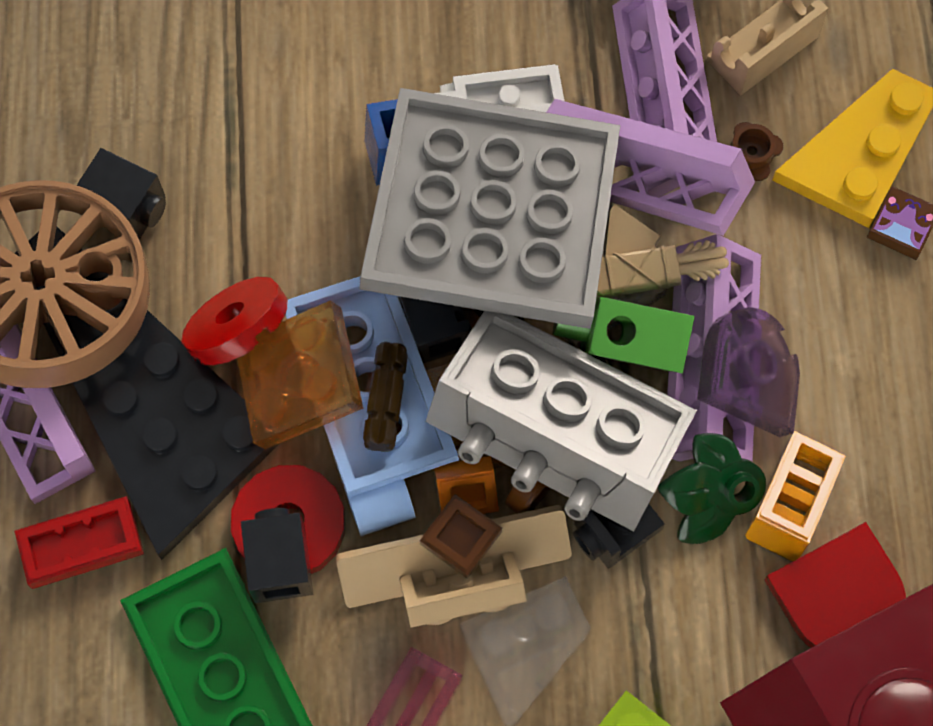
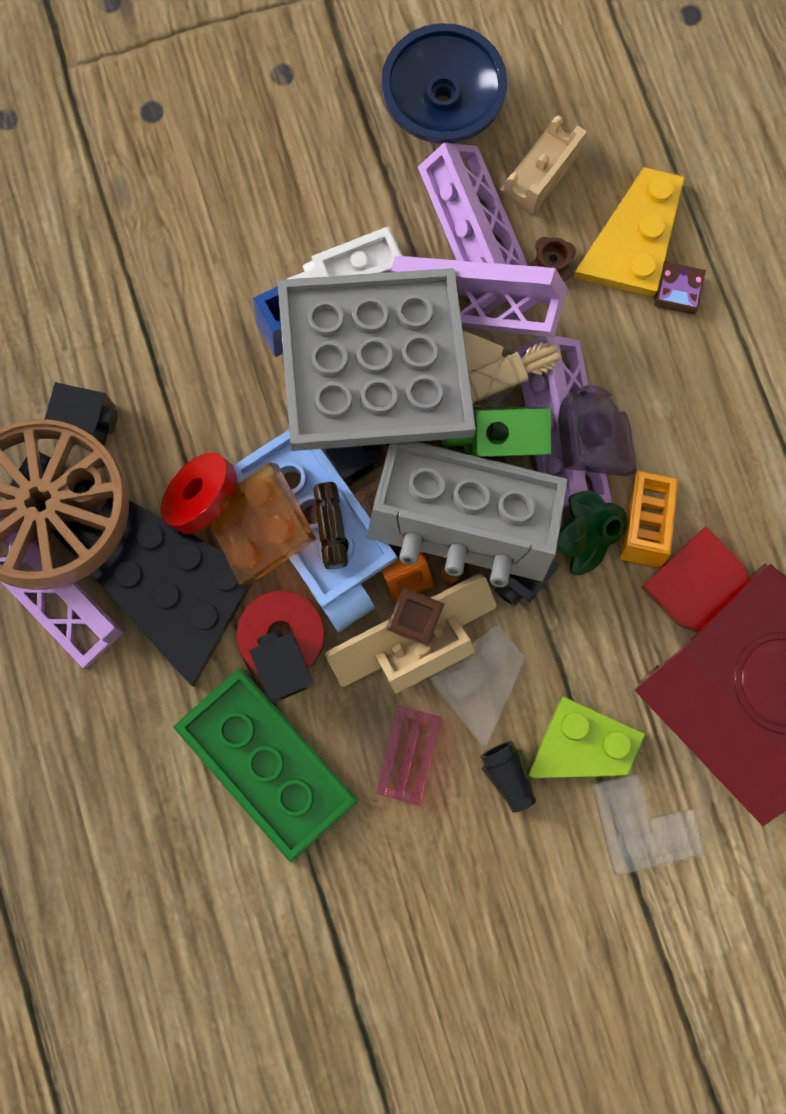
camera: 15 degrees left, 10 degrees up
red plate [14,496,144,589] -> none

